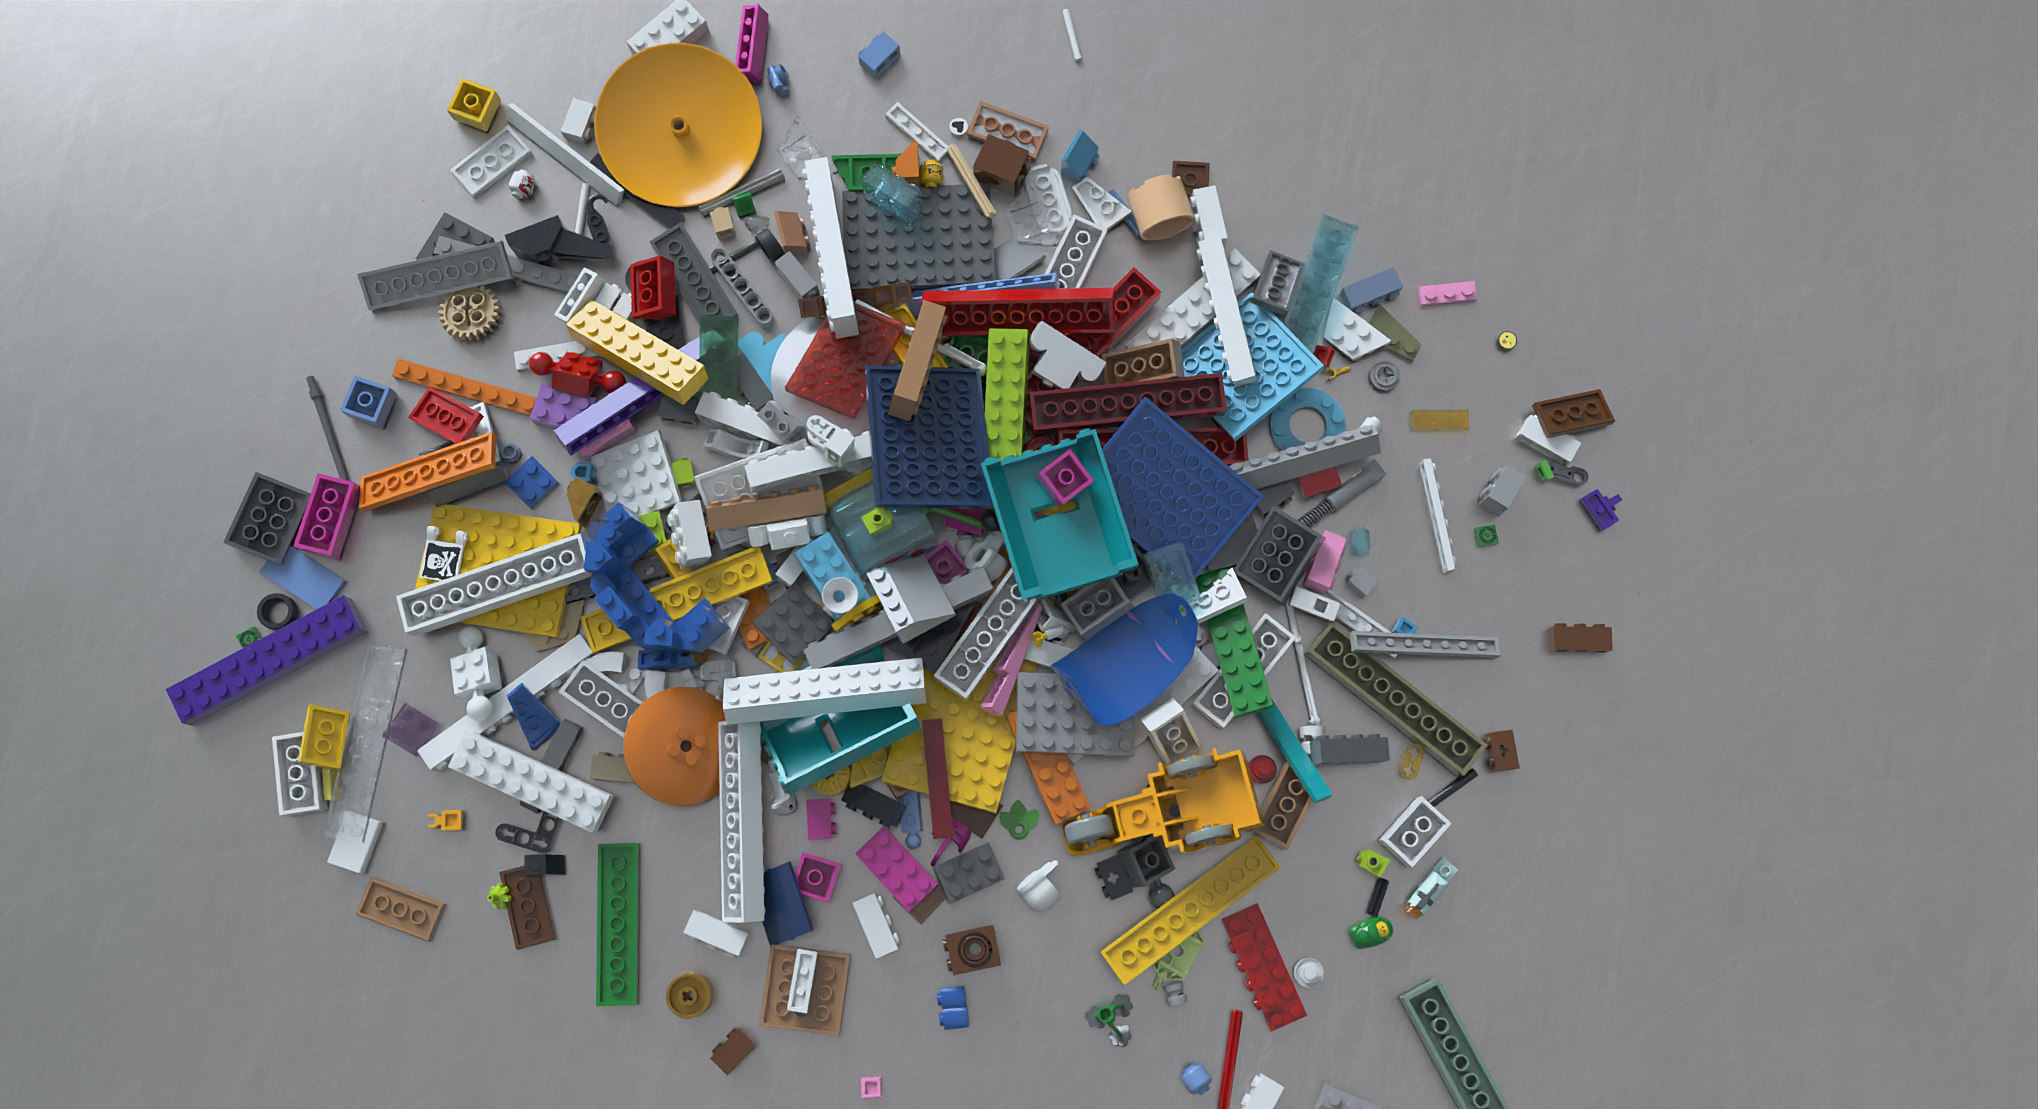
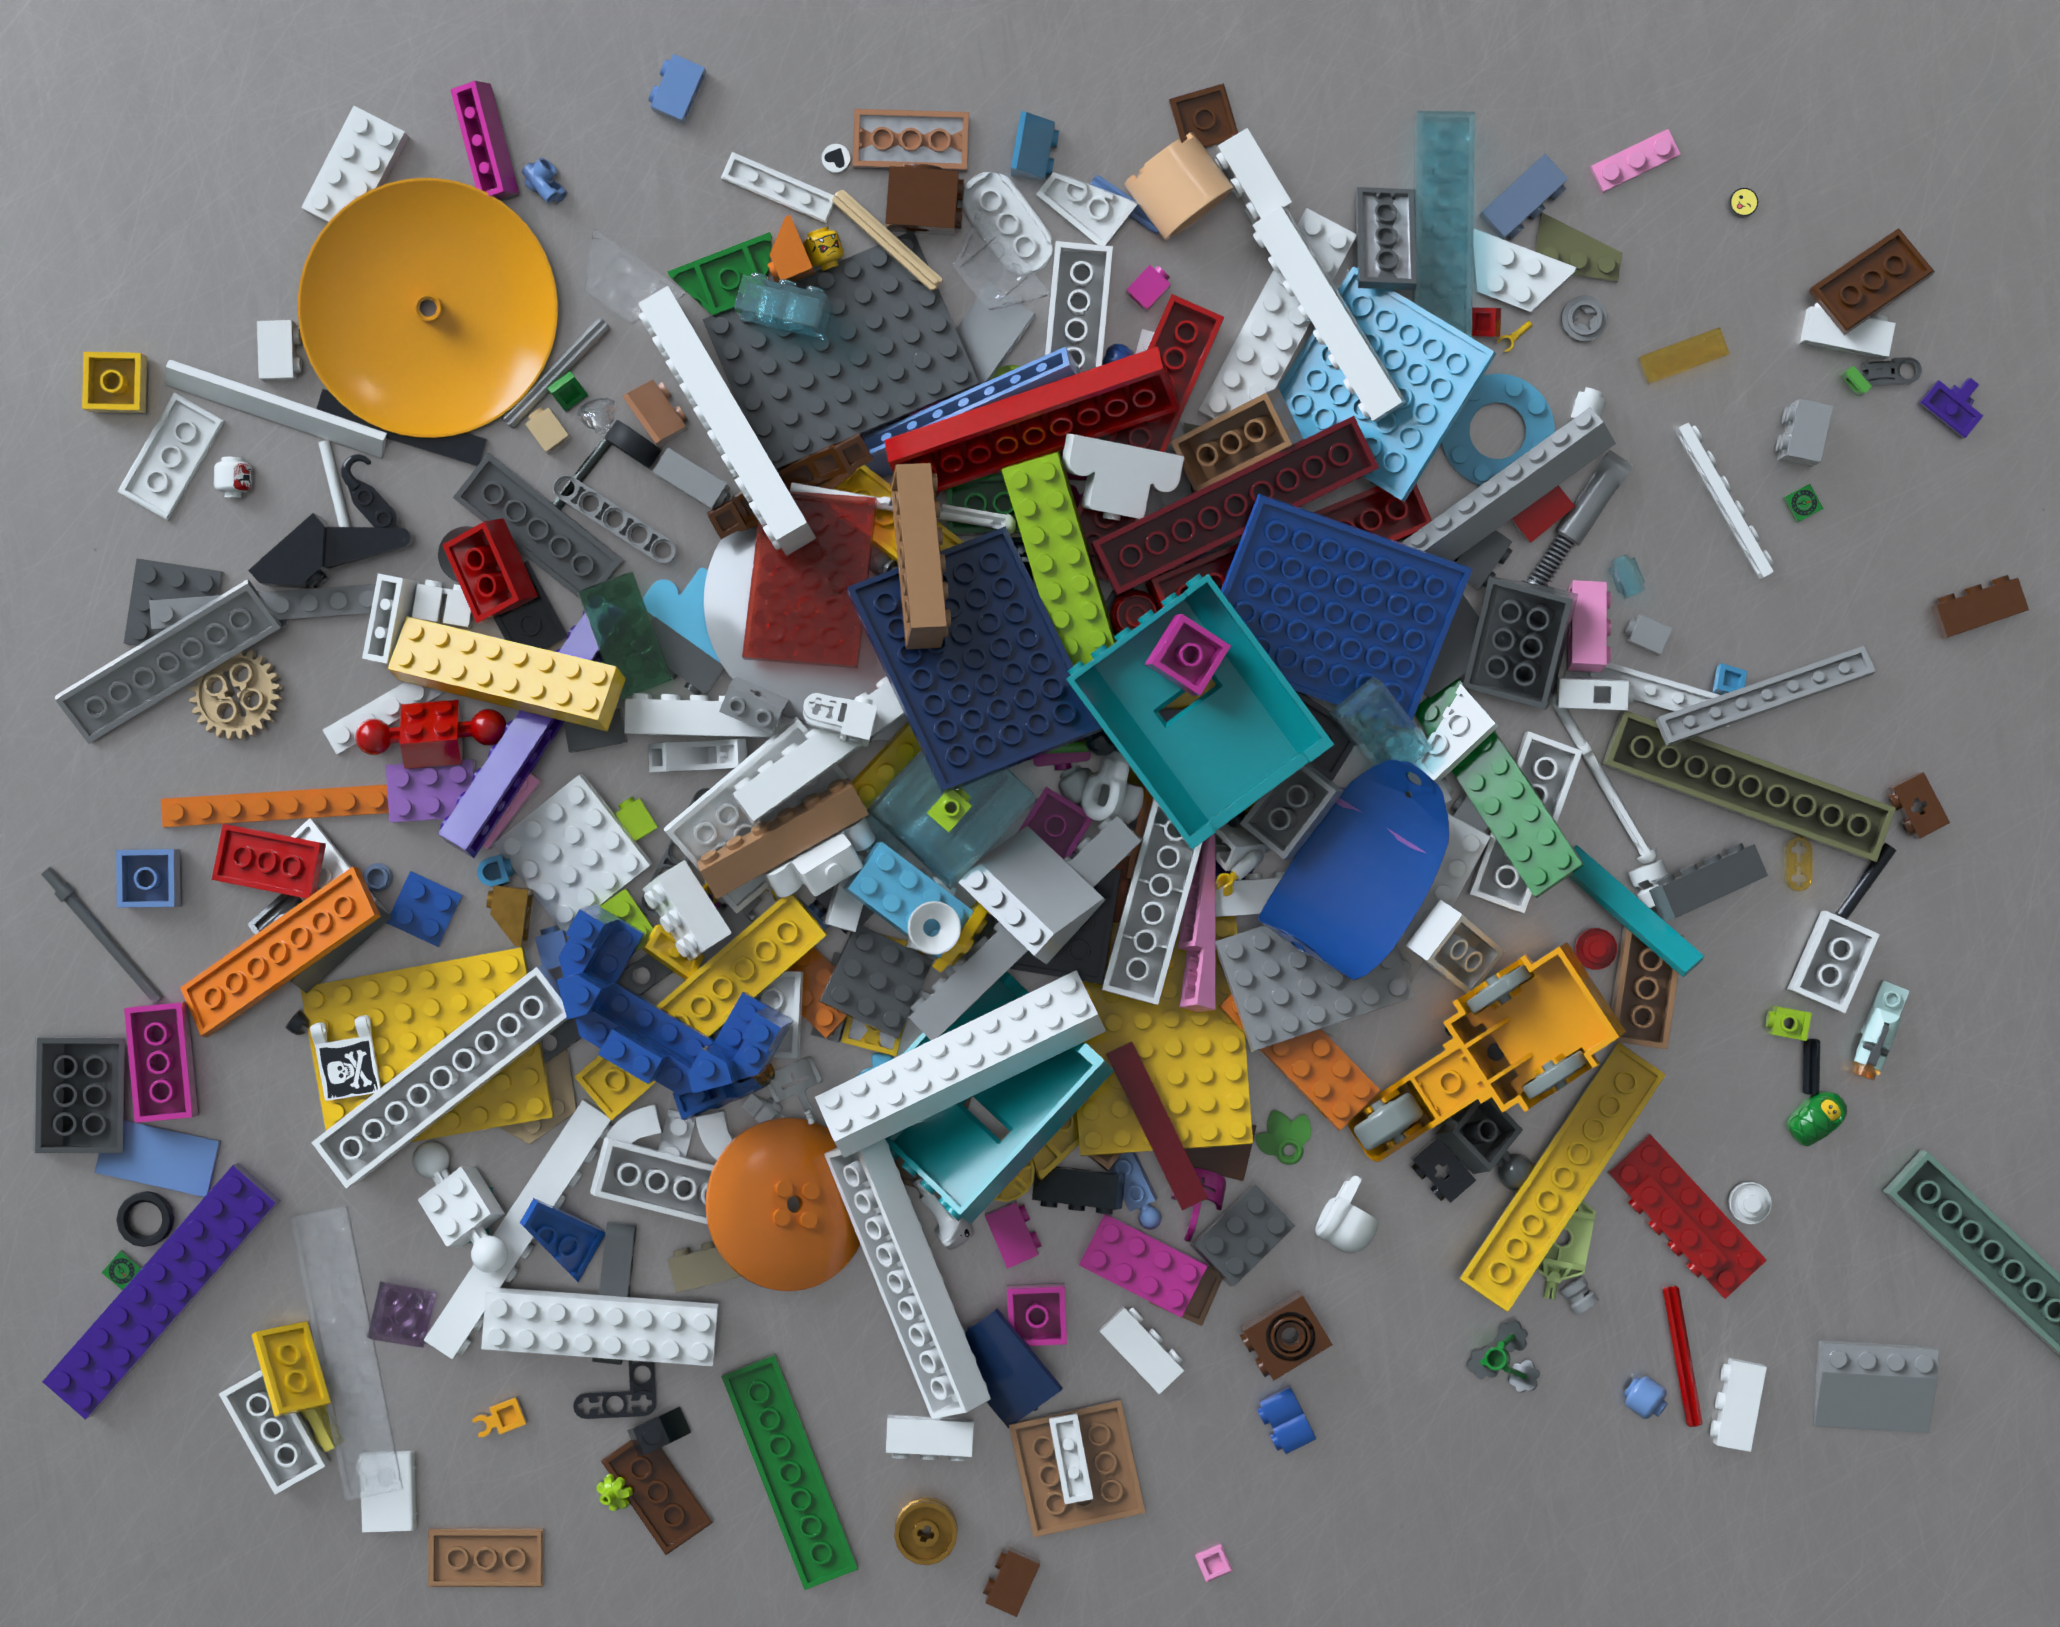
camera: 20 degrees left, 10 degrees up
none -> black hinge [285,1010,310,1035]
none -> dark pink brick [1126,265,1171,312]

